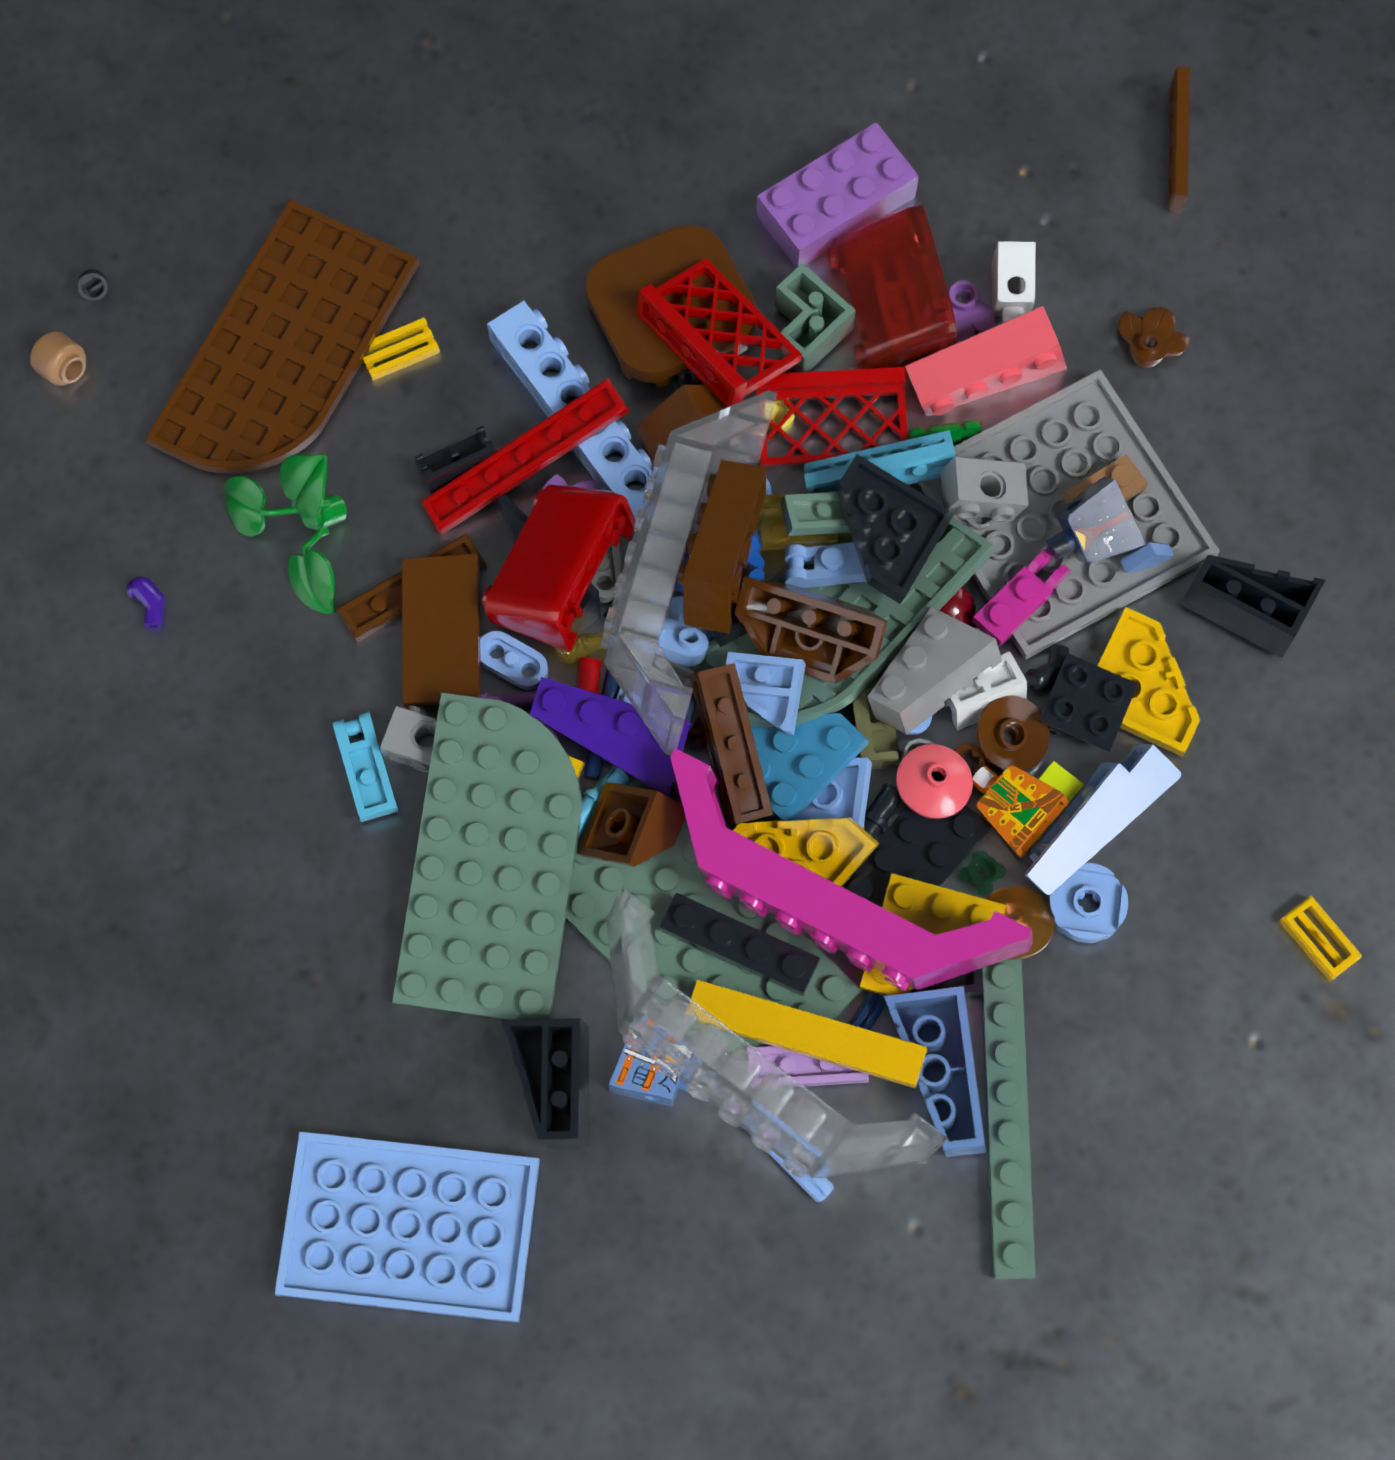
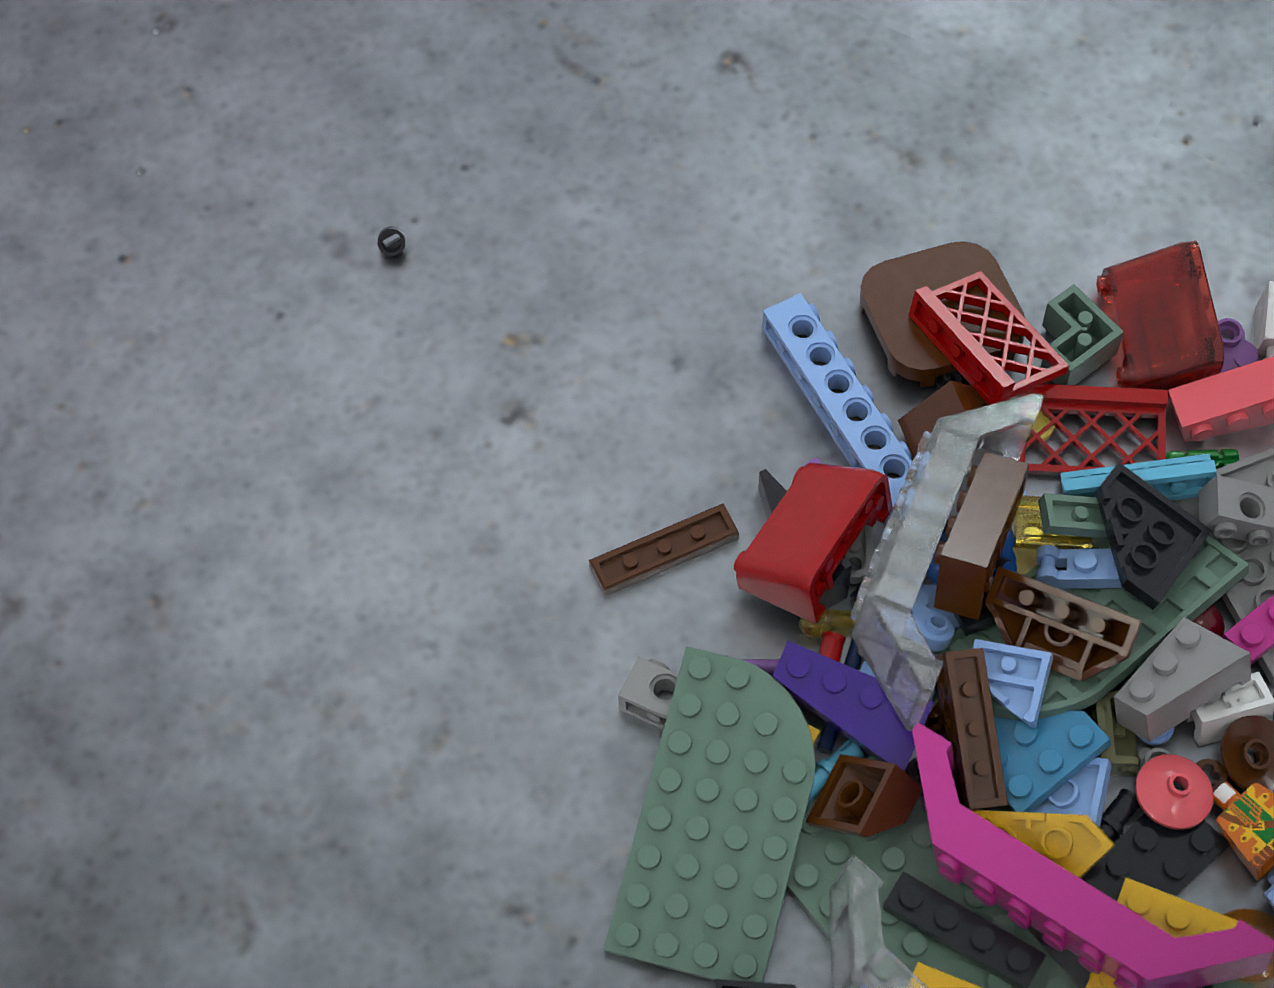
camera: 10 degrees right, 10 degrees down
medium nougat head [30,331,86,386] -> none
dark purple arm [126,576,165,630] -> none
reddish brown plate [145,199,419,474] -> none
green plant [224,454,347,614] -> none
medium azure plate [332,711,398,822] -> none
yellow tile [363,317,440,381] -> none
reddish brown tile [402,554,481,707] -> none
black hinge [415,426,496,494] -> none
red tile [420,378,630,535] -> none
light blue plate [480,631,548,690] -> none
medium lavender brick [756,122,919,268] -> none
clear green plate [959,850,1006,896] -> none

